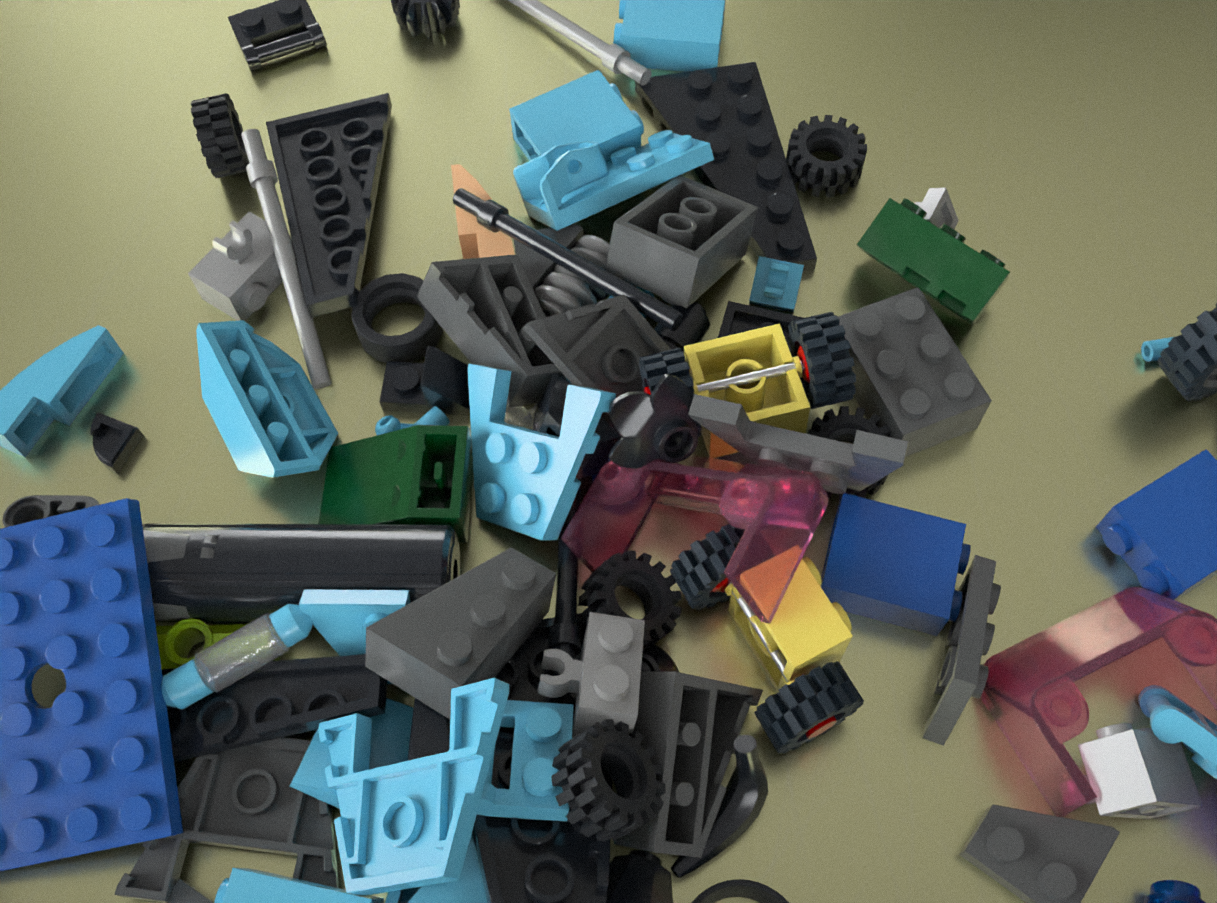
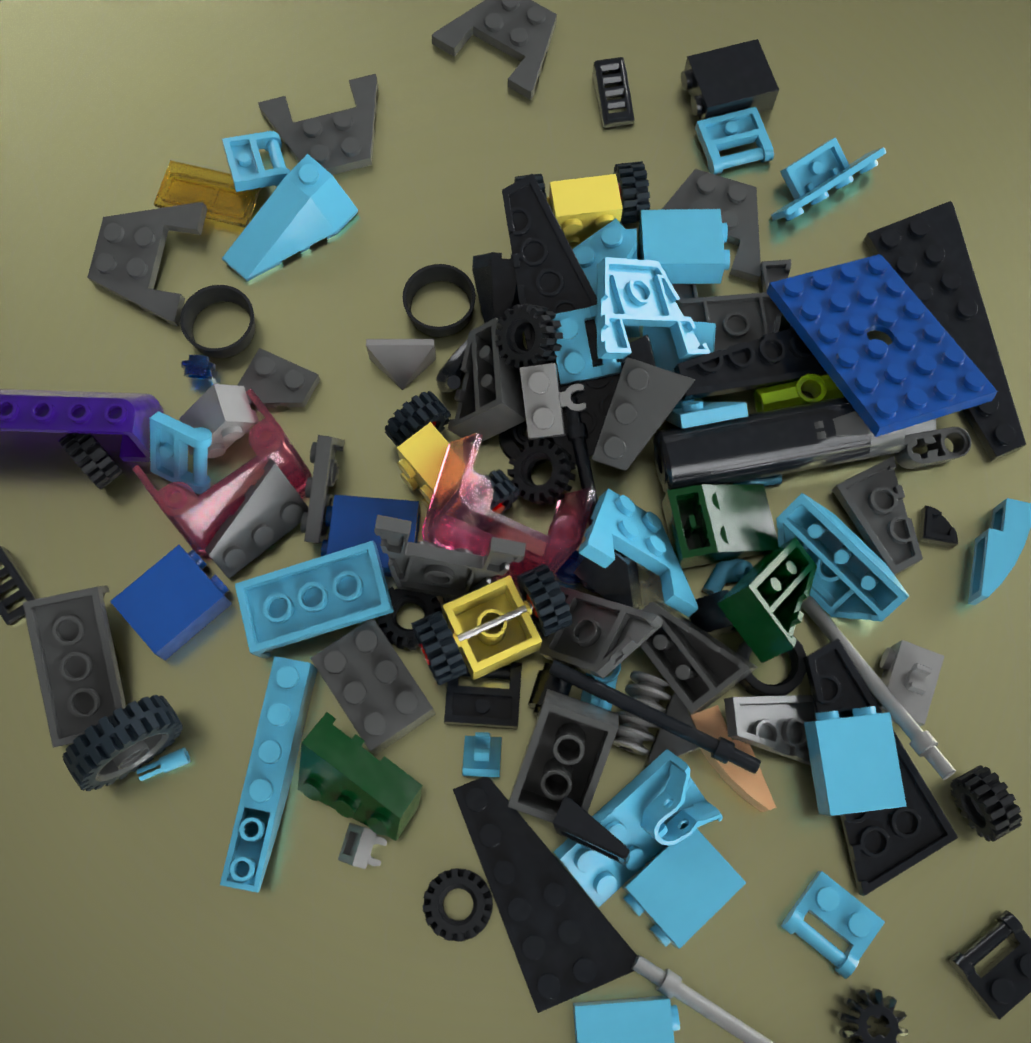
camera: 165 degrees right, 10 degrees up
piece [162,604,313,710] -> none
black plate [608,374,698,469] -> none
none -> dark grey wing [204,458,309,578]
none -> medium azure slope [220,656,318,893]
none -> medium azure plate [235,540,394,658]
none -> light grey slope [366,339,436,390]
none -> black slope [553,796,630,865]
none -> dark green wedge [717,537,817,663]
none -> dark grey wing [724,695,816,766]
none -> medium azure plate [781,871,885,979]
none -> medium azure brick [804,706,907,816]
none -> dark grey wing [832,456,923,575]

